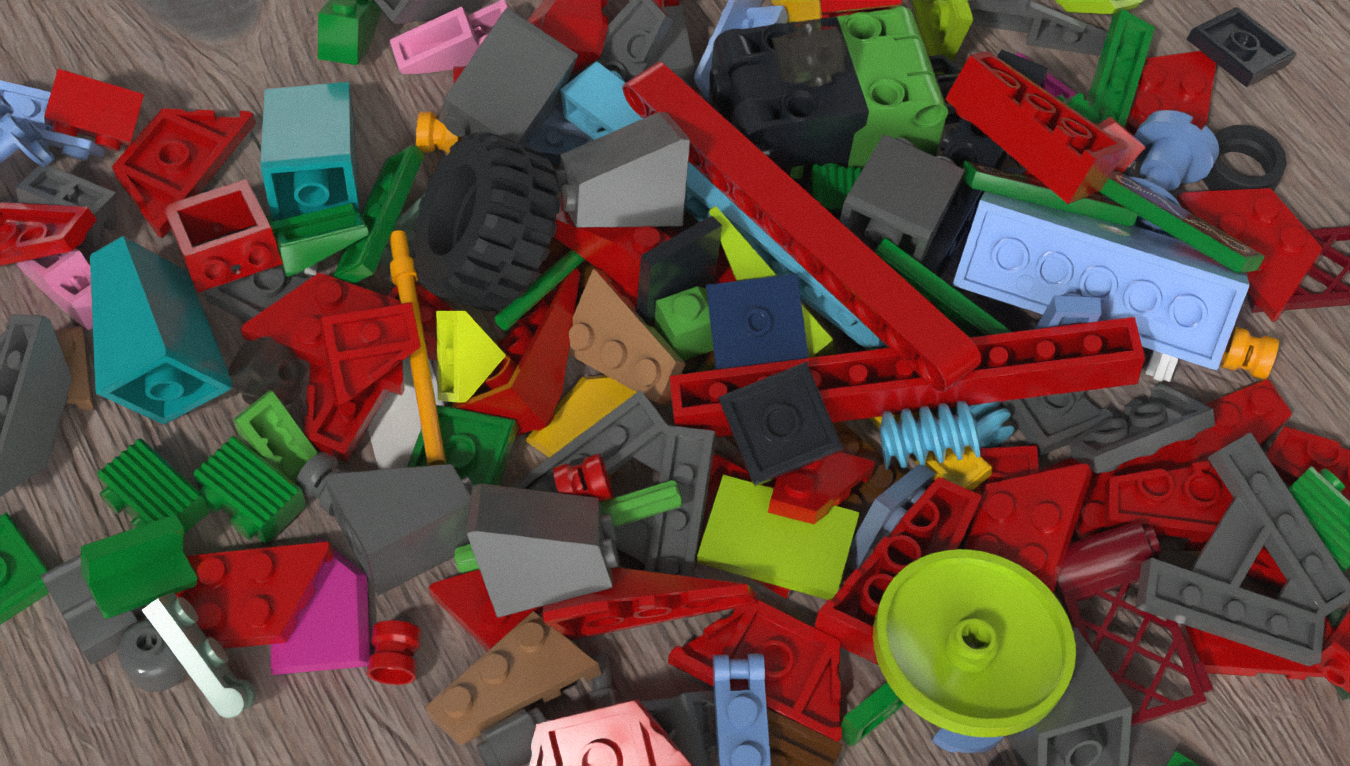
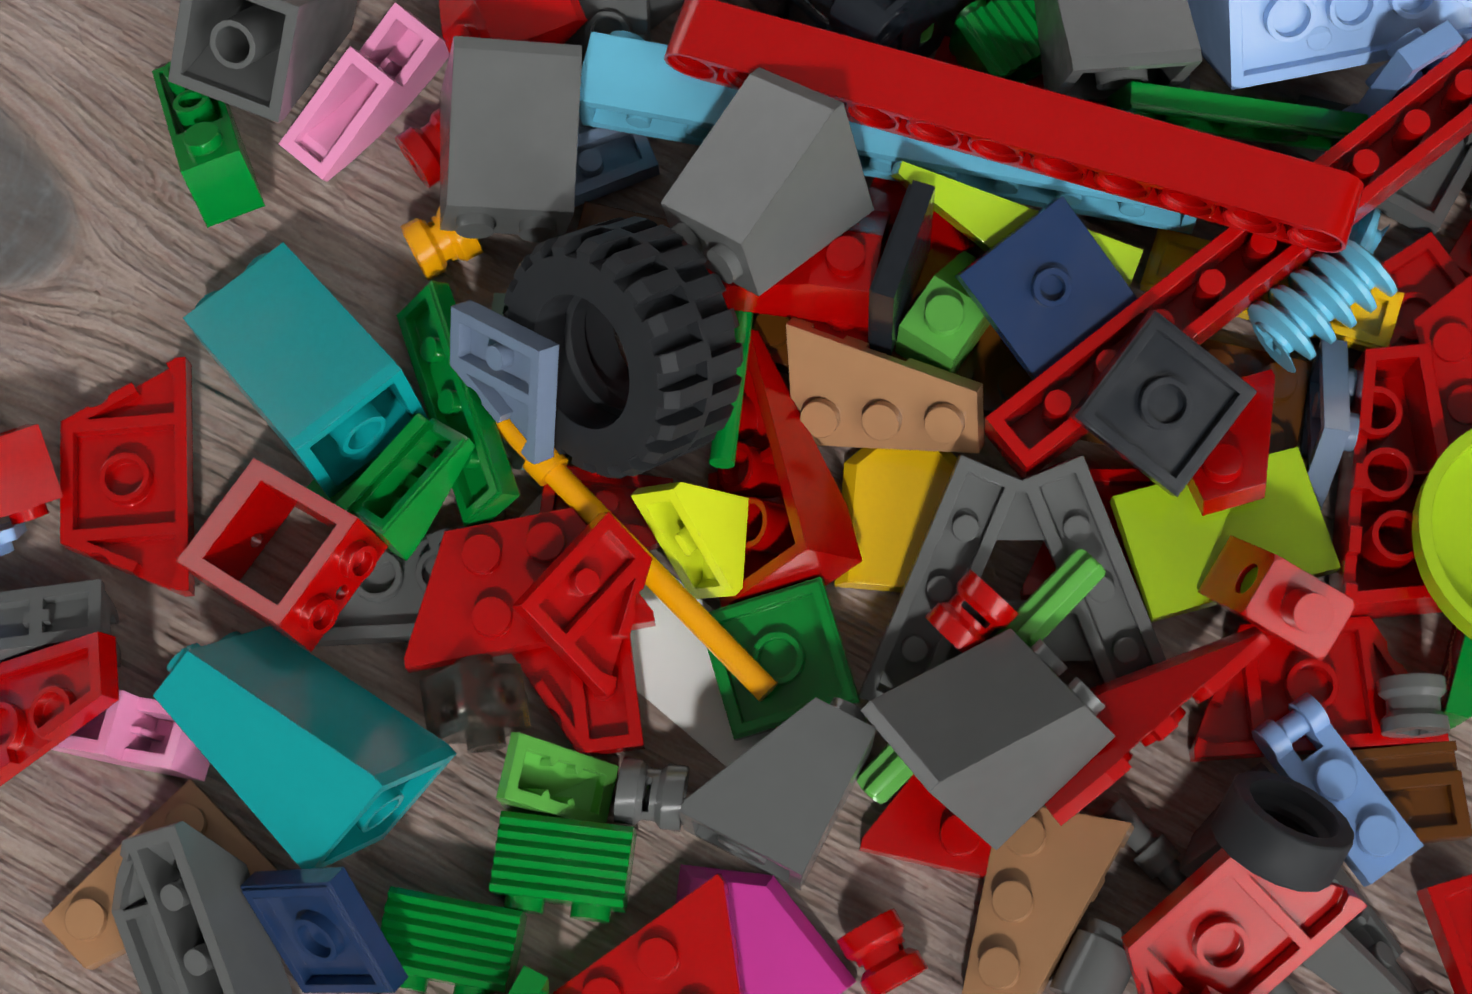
camera: 25 degrees left, 15 degrees up
none -> dark blue plate [240,867,408,993]
none -> sand blue wing [450,300,559,465]
none -> red torso [1198,535,1356,661]
none -> black tyre [1211,770,1355,892]
none -> dark grey wheel [1377,673,1450,738]

